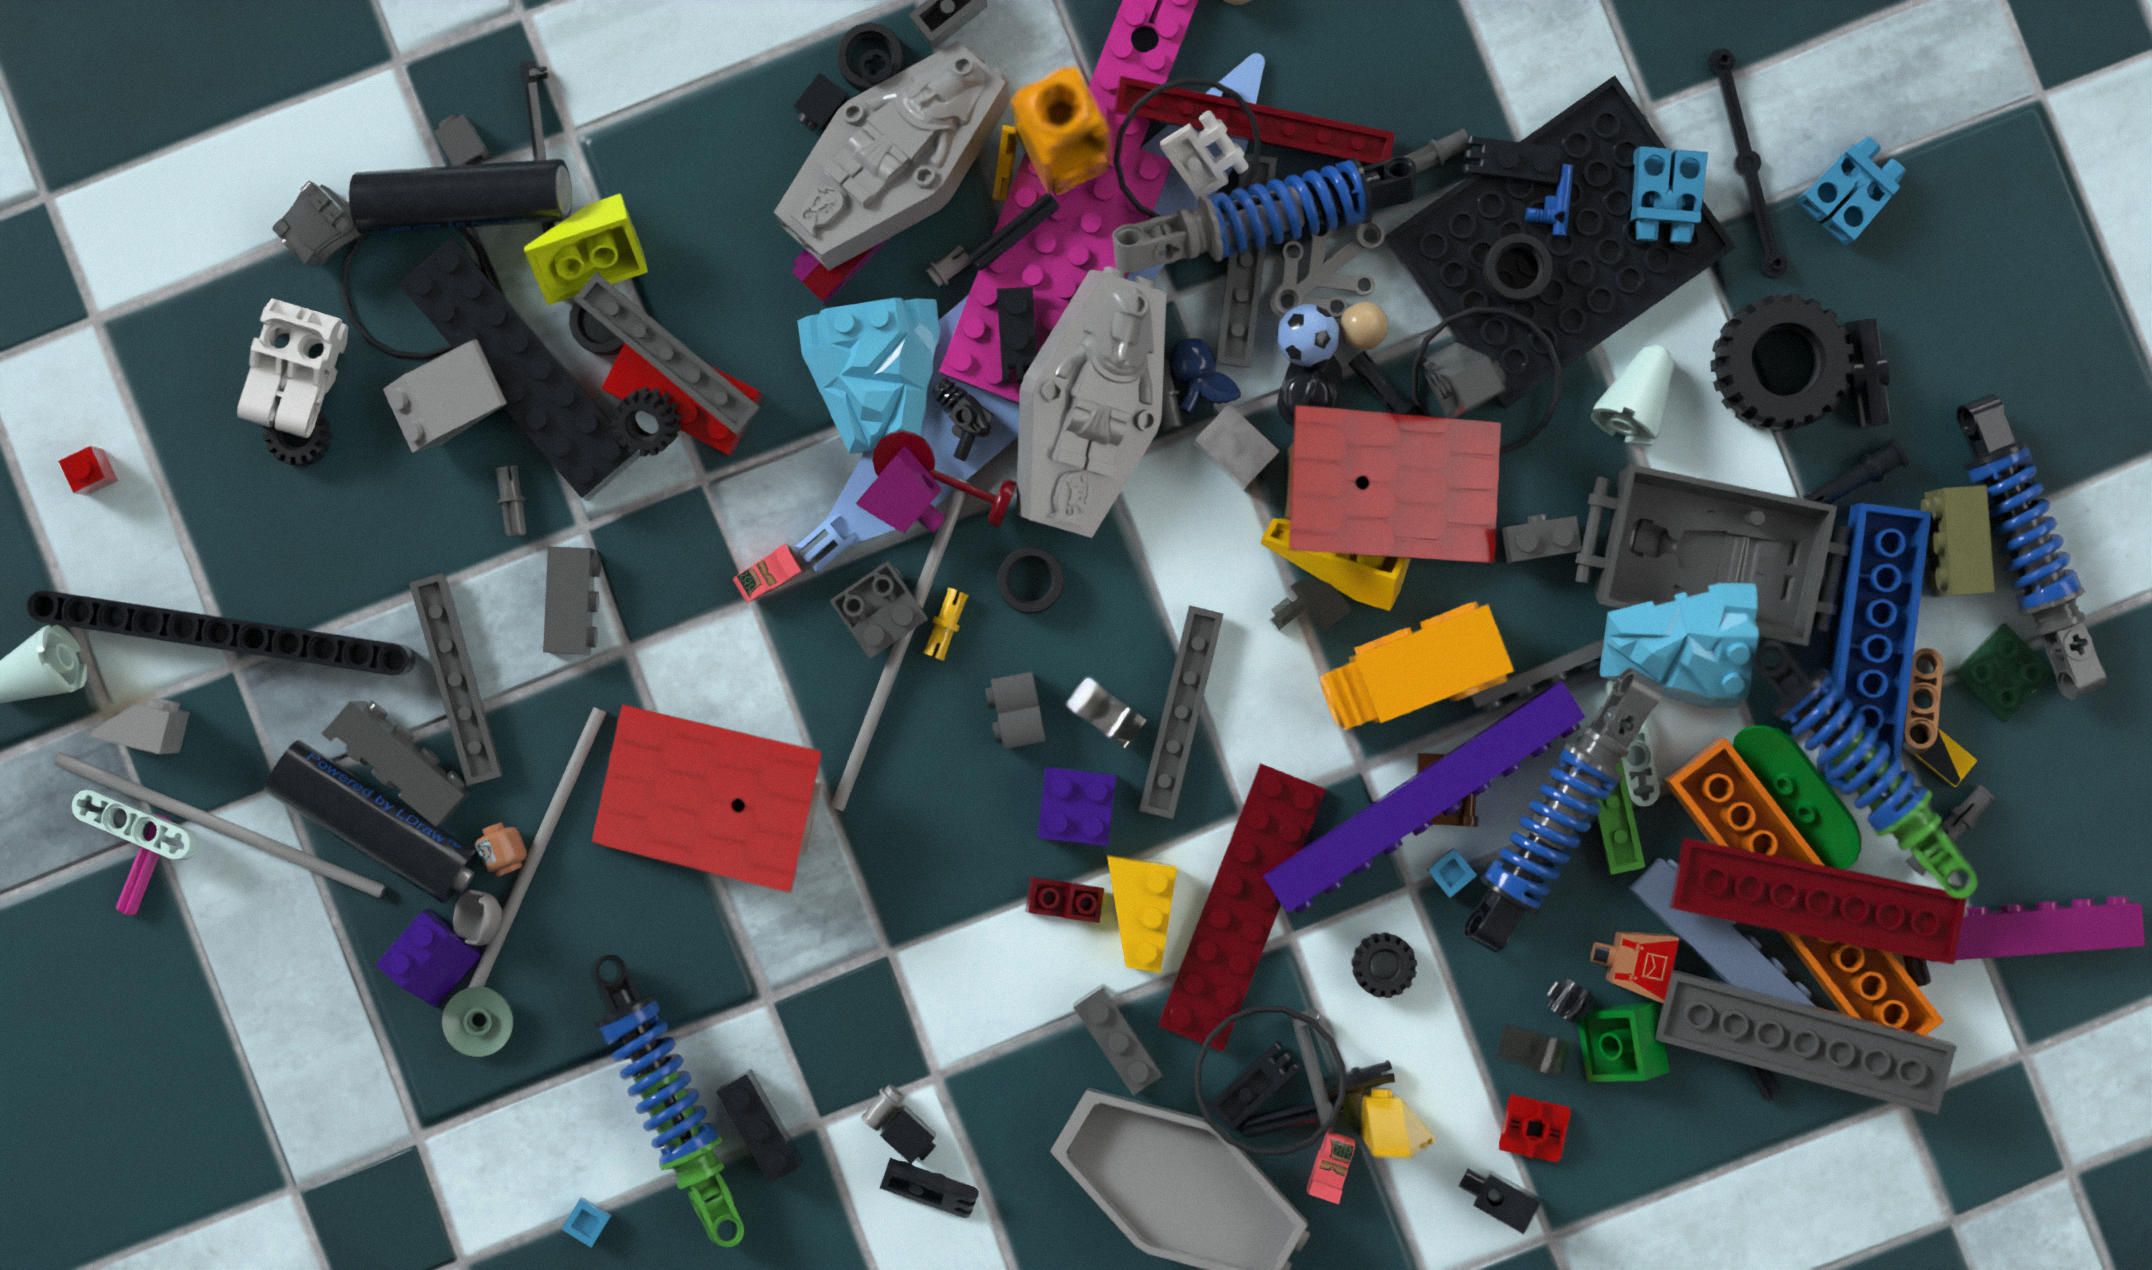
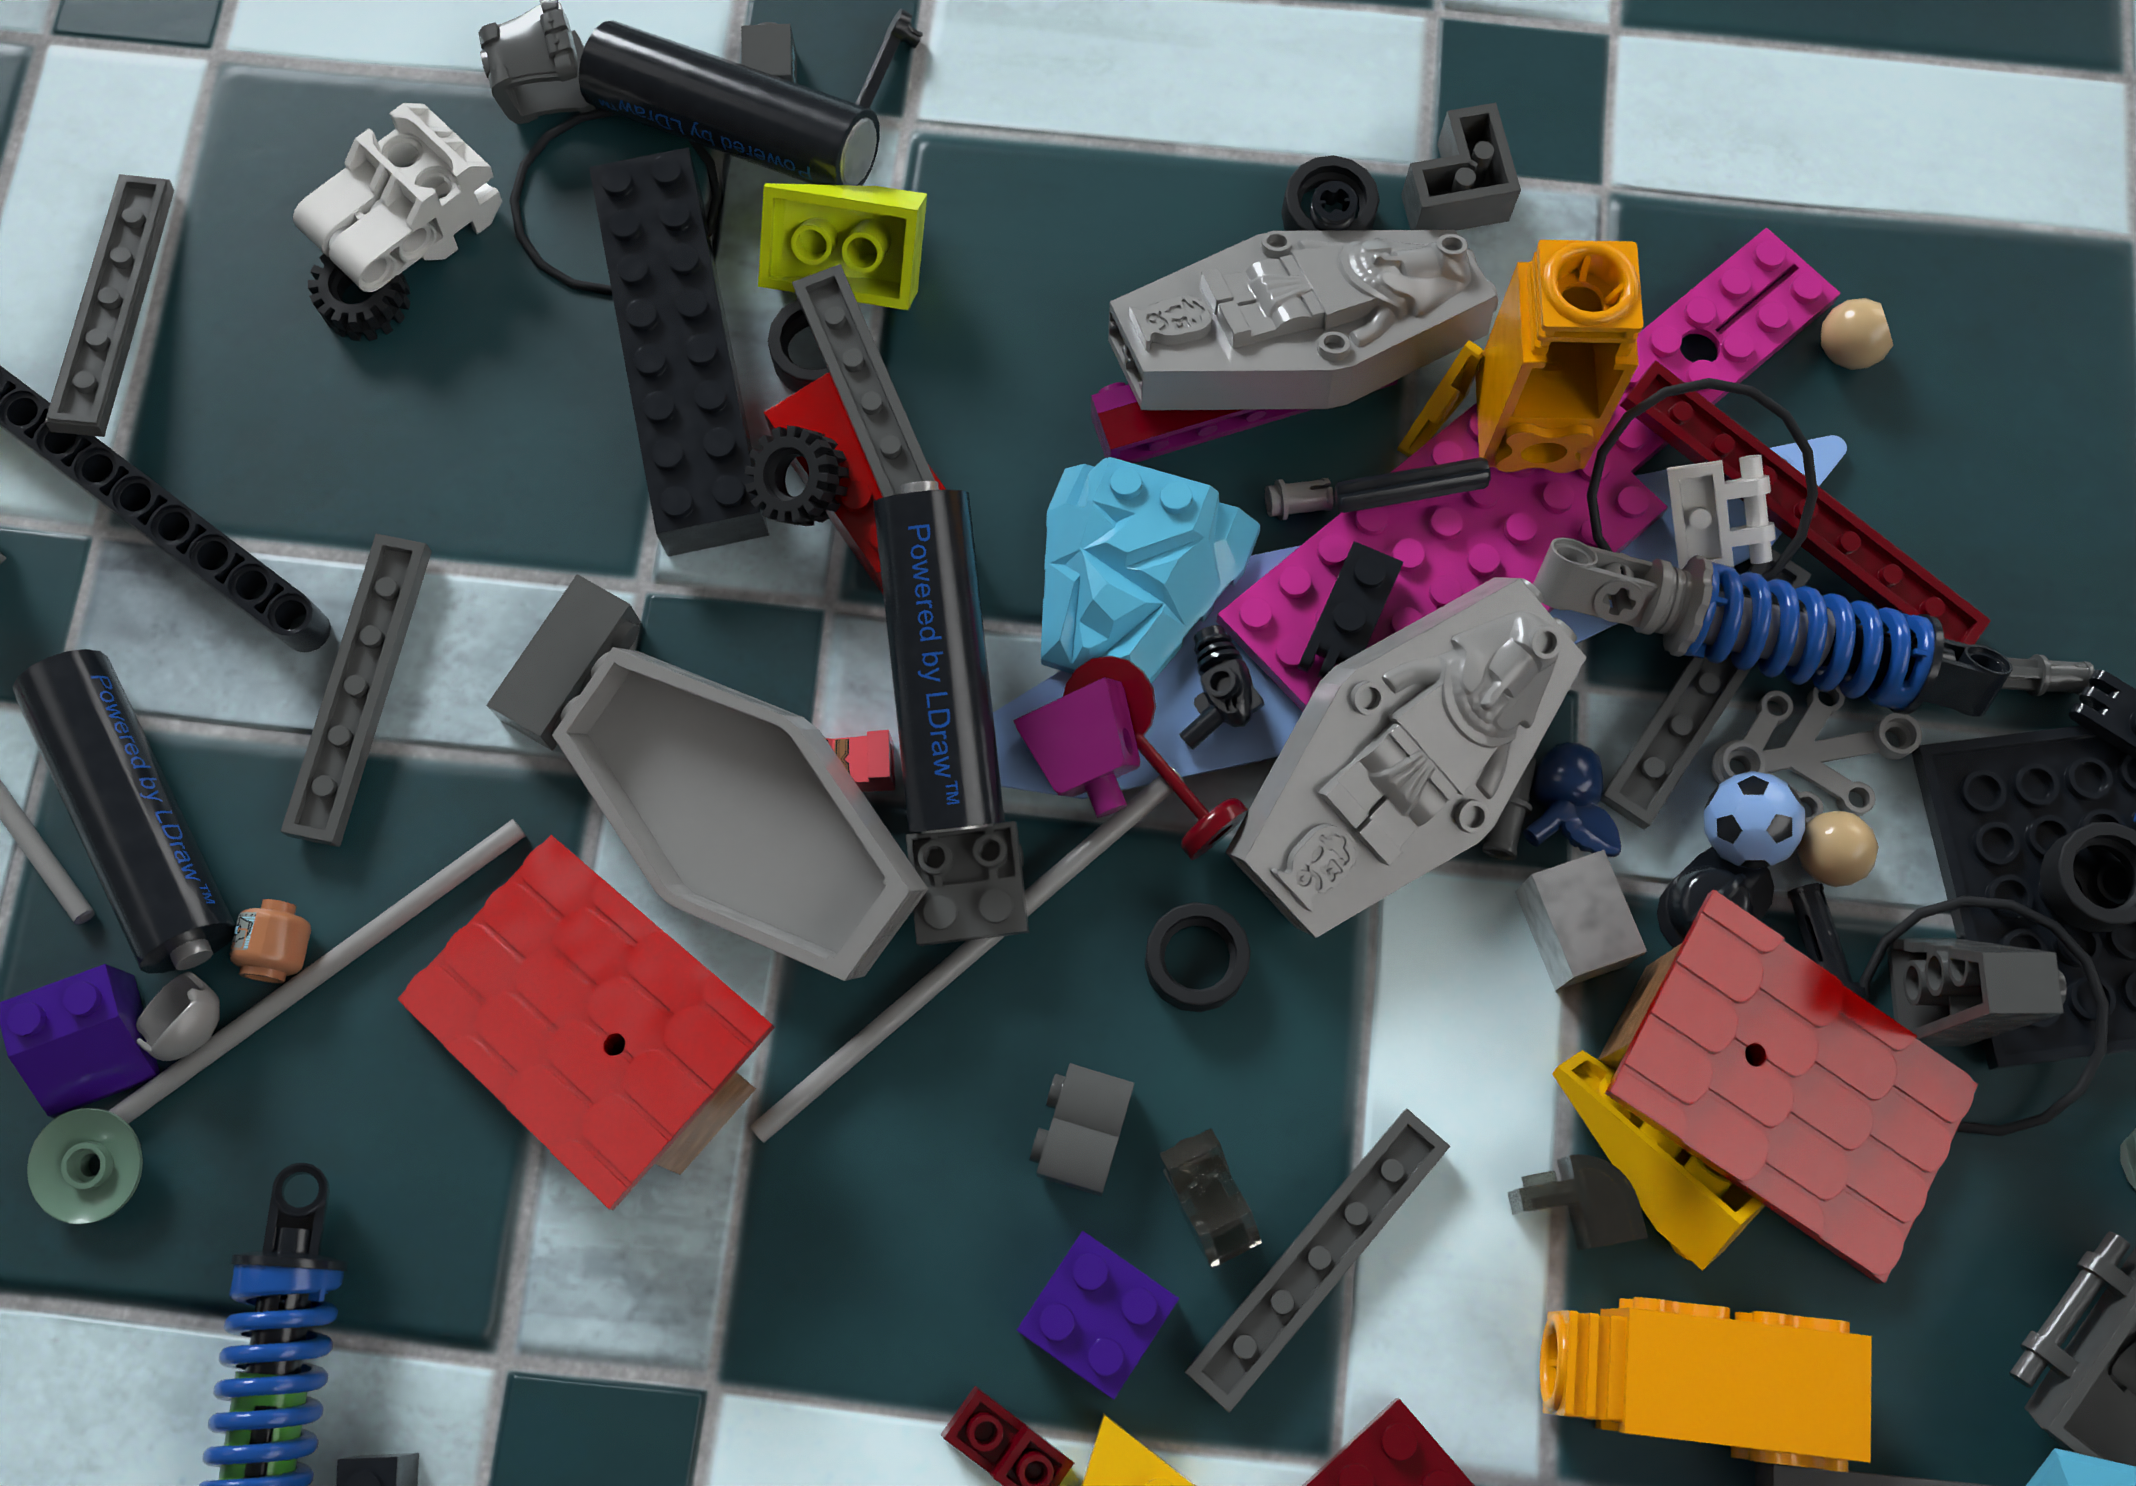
camera: 30 degrees right, 15 degrees down
red brick [58,446,118,496] -> none
dark grey wedge [321,700,471,827] -> none
light grey slope [383,339,507,453] -> none
dark grey axle [495,466,526,537] -> none
black brick [794,72,850,133] -> none
yellow pin [923,587,969,661] -> none
dark grey brick [1501,513,1582,564] -> none
none -> dark grey tile [45,174,174,437]
none -> light grey container [552,647,928,981]
none -> black piece [873,481,1005,834]

